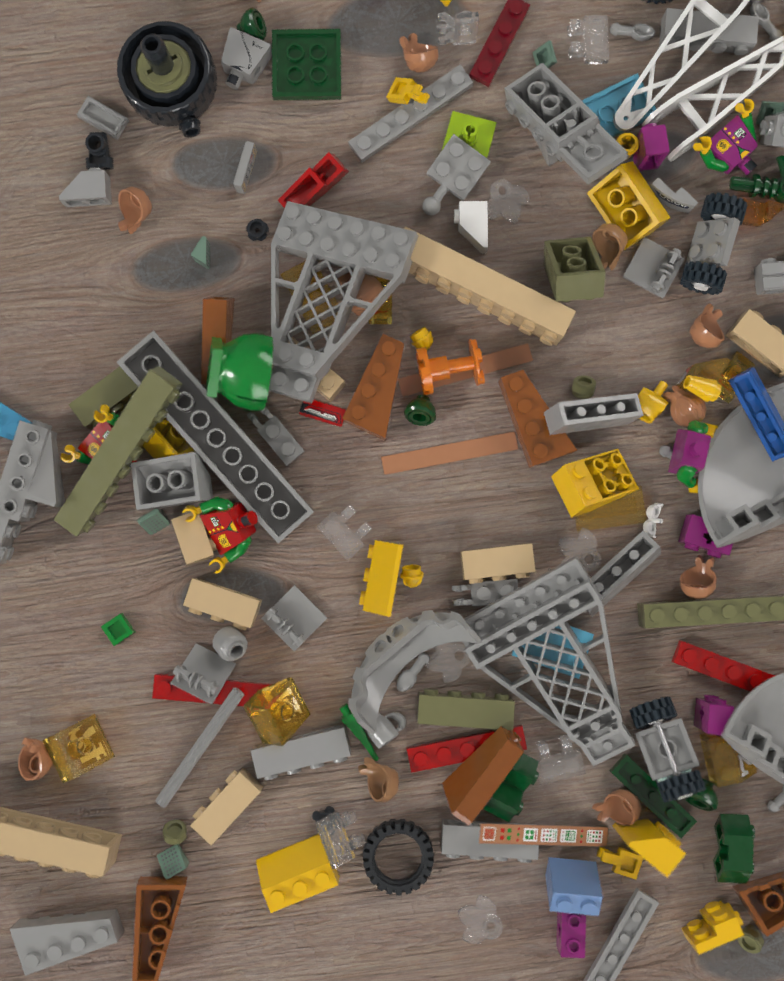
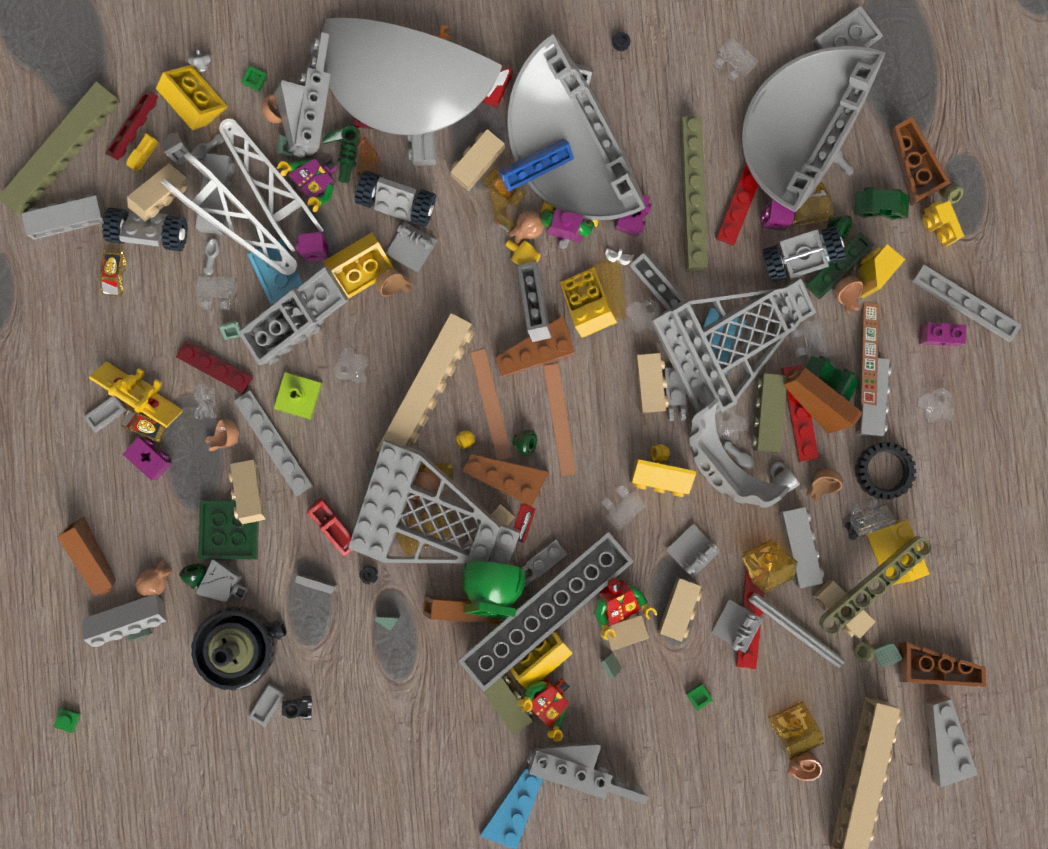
camera: 90 degrees left, 0 degrees up
olive brick [54,366,183,537] -> none
light grey slope [59,168,112,208] -> none
nougat piece [118,186,152,234] -> none
light grey slope [131,452,213,510] -> none
light grey head [213,626,248,662] -> none
green piece [339,703,379,761] -> none
yellow plate [386,77,430,105] -> none
orange piece [416,339,485,395] -> none
light grey plate [422,134,491,216] -> none
white slope [454,201,488,254] -> none
olive brick [543,236,605,302] -> none
medium blue brick [545,857,603,916] -> none
olive tile [572,375,597,399] -> none
yellow plate [596,846,643,880] -> none
yellow cone [616,133,639,160] -> none
light grey slope [650,177,698,213] -> none
nougat piece [680,555,717,599] -> none
yellow cone [683,375,721,402] -> none
nougat piece [690,304,725,348] -> none
none -> tan brick [228,460,265,524]
none -> olive beam [819,536,932,634]

